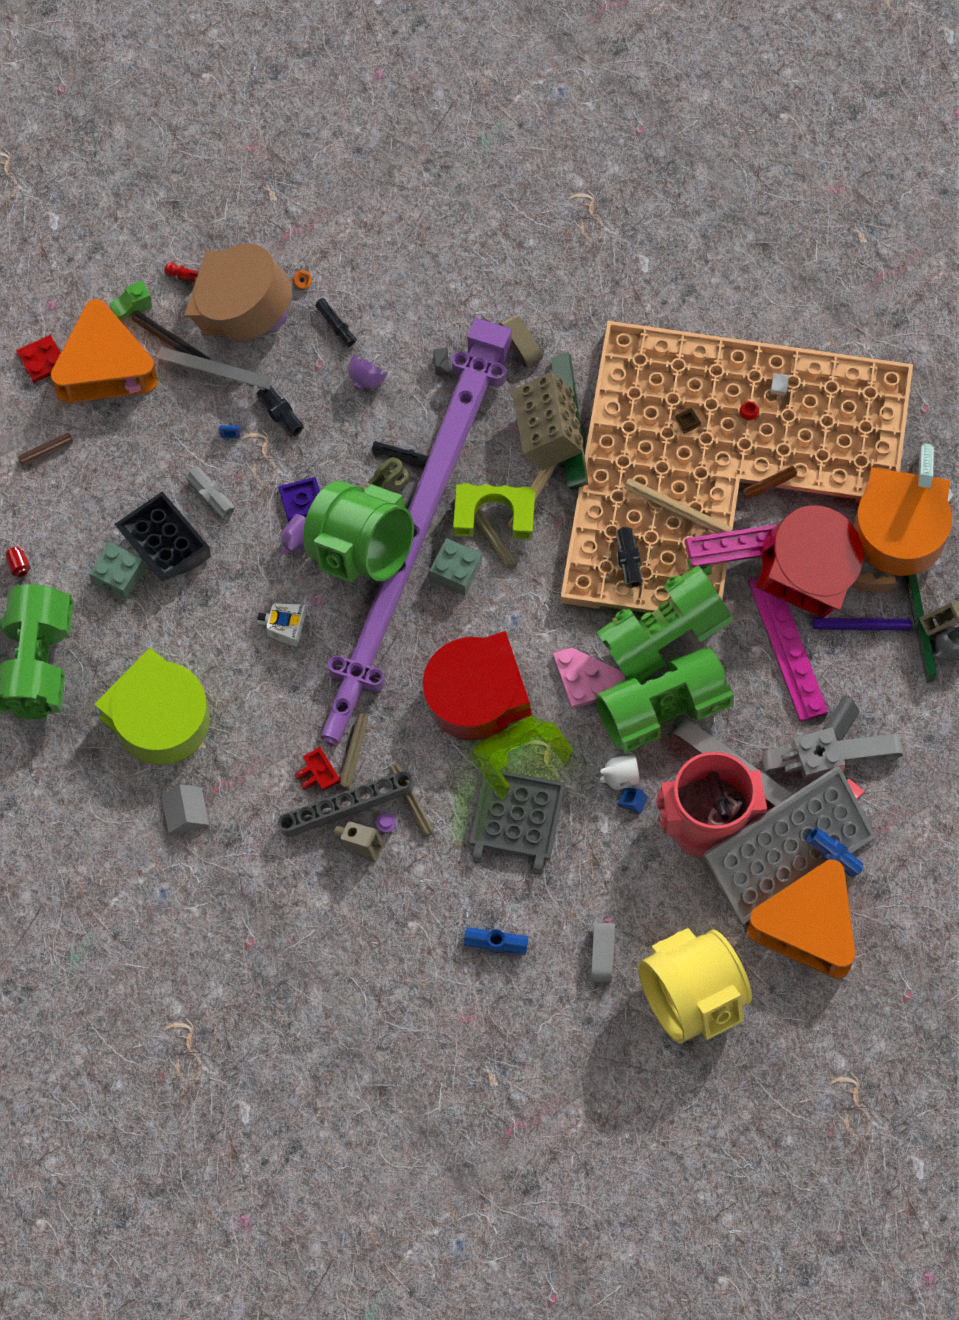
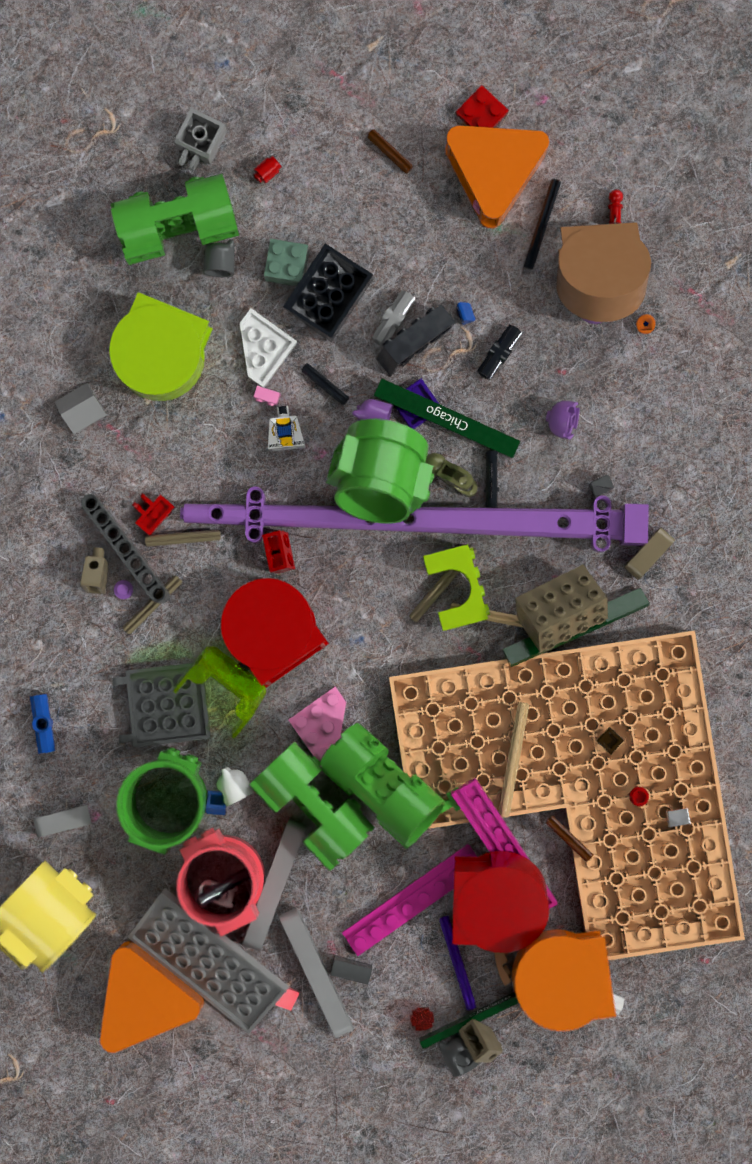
camera: 75 degrees right, 20 degrees up
bright green arch [109,280,152,320] -> none
light grey piece [157,347,272,390] -> none
black pin [315,298,357,347] -> none
sand green brick [429,538,482,596] -> none
black piece [616,527,643,588] -> none
light grey hinge [781,727,846,782] -> none
blue piece [806,827,864,878] -> none
light aqua piece [918,444,934,488] -> none
none -> bright green cylinder [117,747,207,855]
none -> dark grey piece [203,239,235,278]
none -> white plate [240,309,297,388]
none -> bright pink piece [254,386,280,407]
none -> red brick [262,530,295,574]
none -> black axle [301,363,349,405]
none -> dark green tile [374,378,520,459]
none -> black wedge [376,304,455,377]
none -> clear red gear [410,1007,434,1031]

